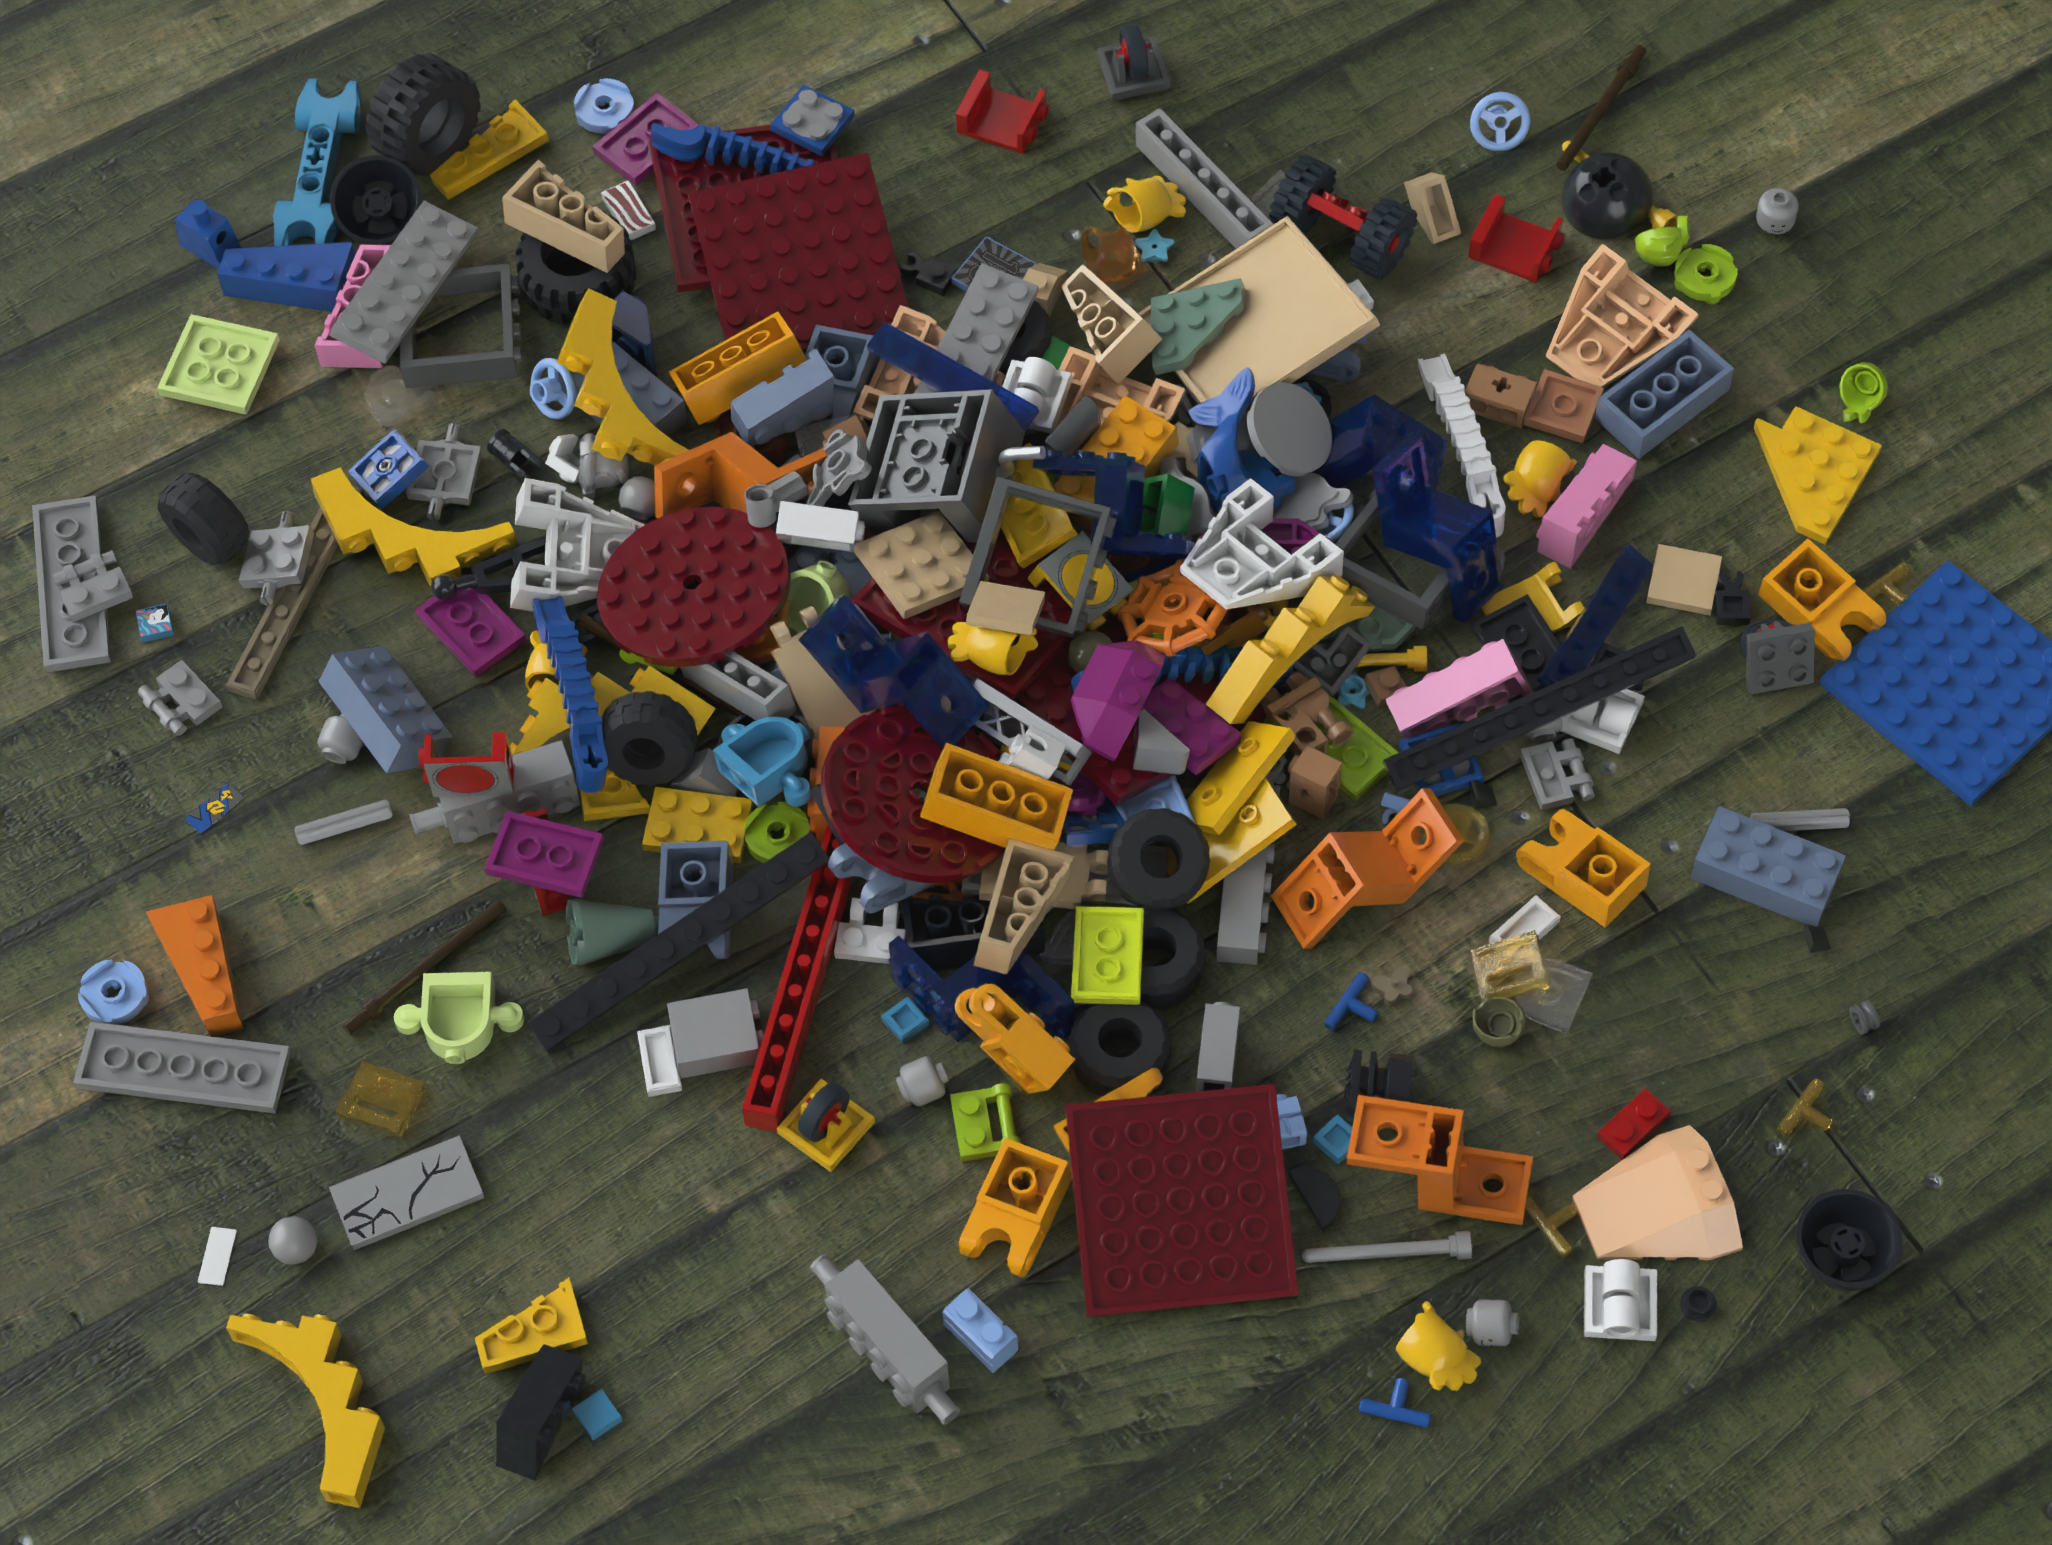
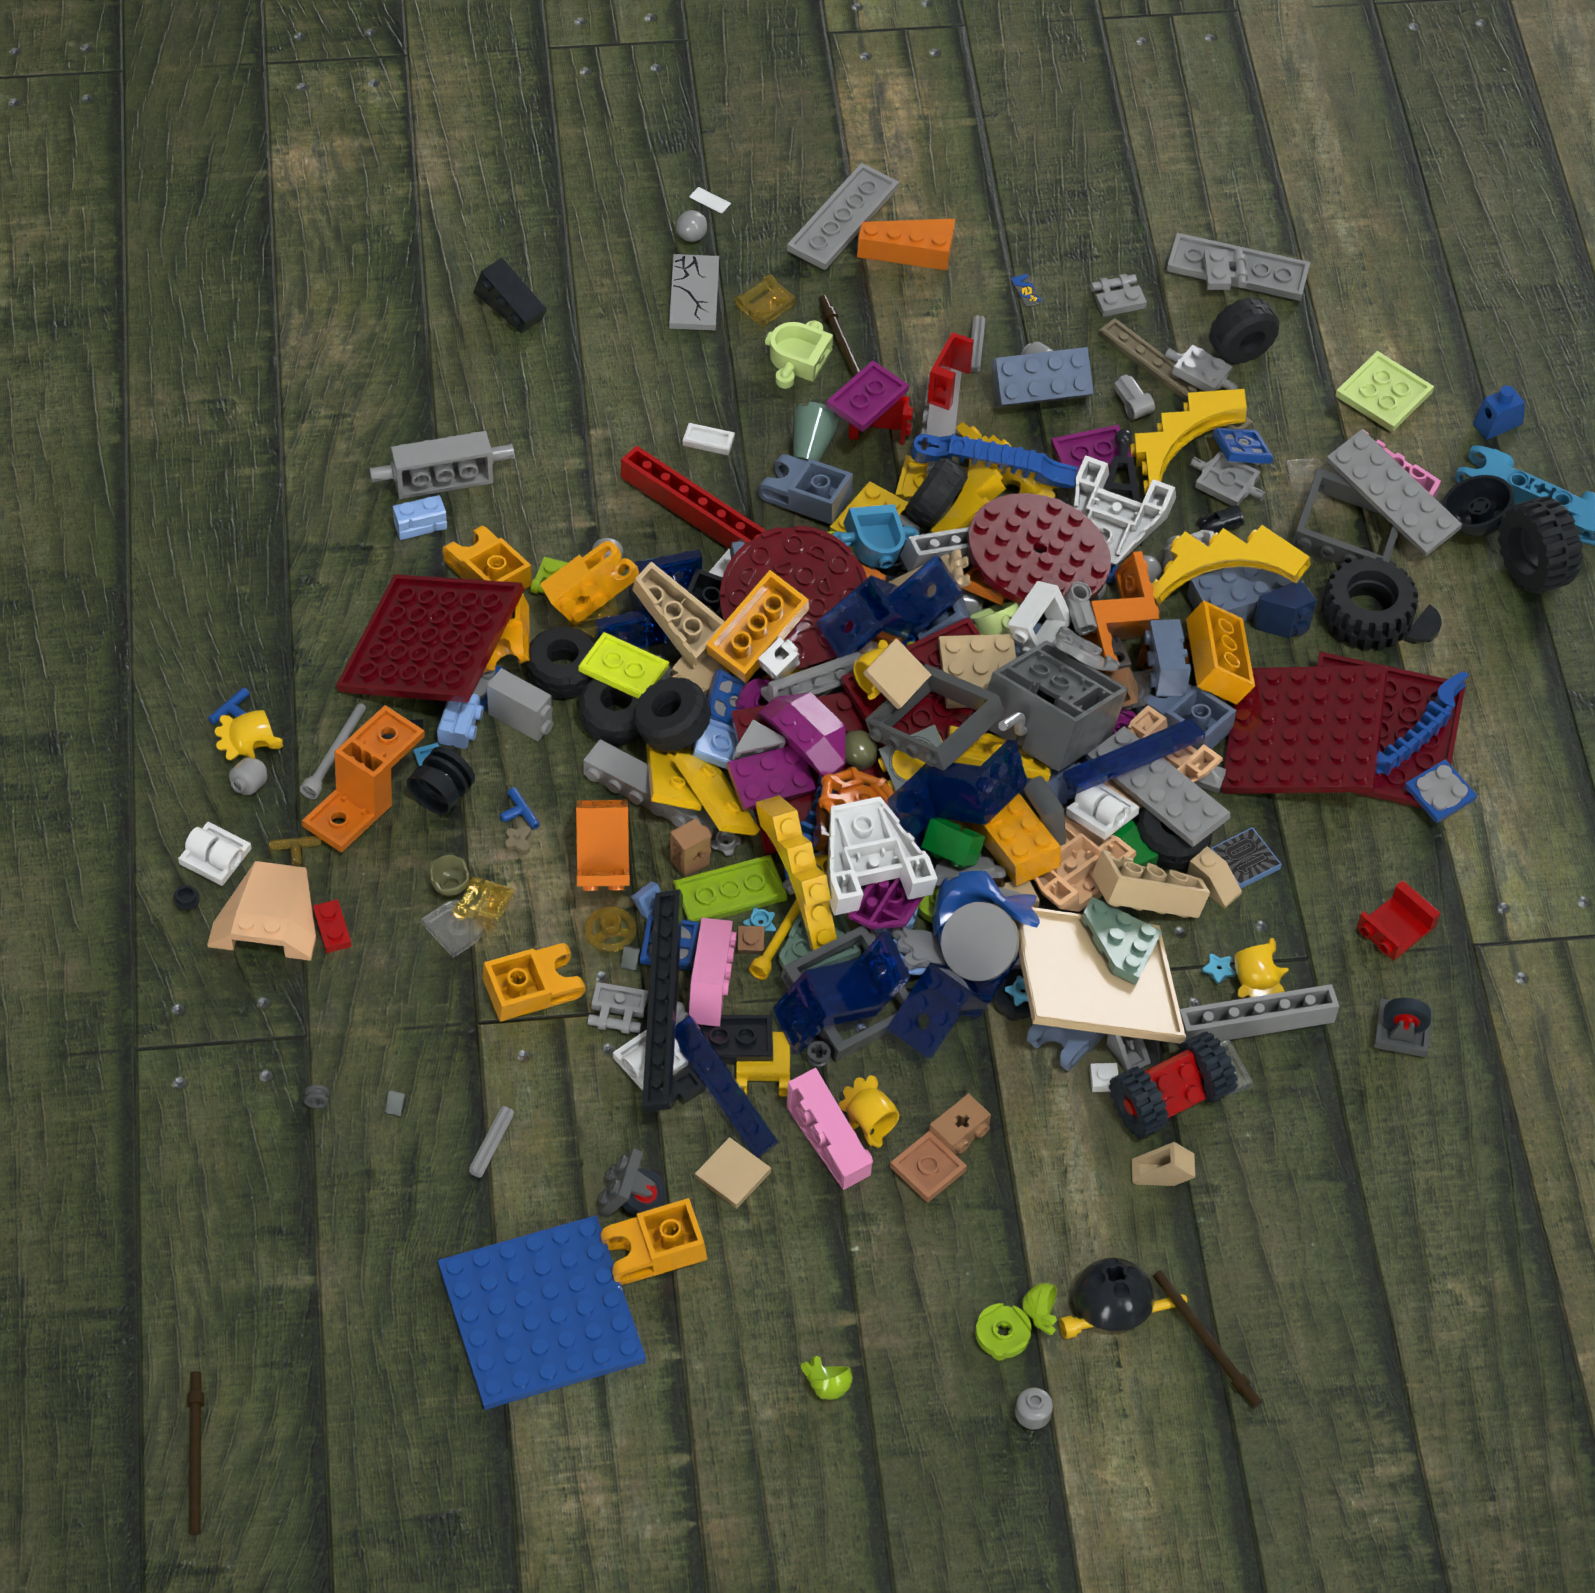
camera: 110 degrees right, 5 degrees down
light blue plate [78,959,149,1025] -> none
tile [136,604,174,643] -> none
blue wedge [217,242,356,312] -> none
yellow arch [226,1314,385,1508] -> none
yellow wing [430,99,549,200] -> none
yellow wing [475,1278,588,1375] -> none
tan wedge [502,160,625,273] -> none
black plate [528,832,829,1052] -> none
dark azure tile [572,1389,622,1441] -> none
light blue plate [574,79,635,134] -> none
magenta plate [592,93,699,186] -> none
tile [601,181,656,240] -> none
light grey brick [667,988,763,1078] -> none
yellow plate [777,1079,875,1172] -> none
black plate [900,251,958,296] -> none
clear orange piece [1081,225,1139,282] -> none
medium nougat hips [1261,671,1354,755] -> none
dark grey brick [1293,625,1373,697] -> none
white piece [1418,354,1505,539] -> none
red panel [1468,194,1565,283] -> none
light blue piece [1470,92,1531,151] -> none
white tile [1489,895,1561,964] -> none
light nougat wedge [1546,244,1699,388] -> none
sand blue brick [1595,329,1734,459] -> none
sand blue brick [1690,806,1846,927] -> none
black plate [1715,571,1751,625] -> none
yellow wing [1754,406,1882,545] -> none
clear yellow piece [1777,1079,1833,1136] -> none
black piece [1796,1189,1903,1291] -> none
clear yellow piece [1862,563,1909,605] -> none
none -> light grey piece [1114,374,1155,420]

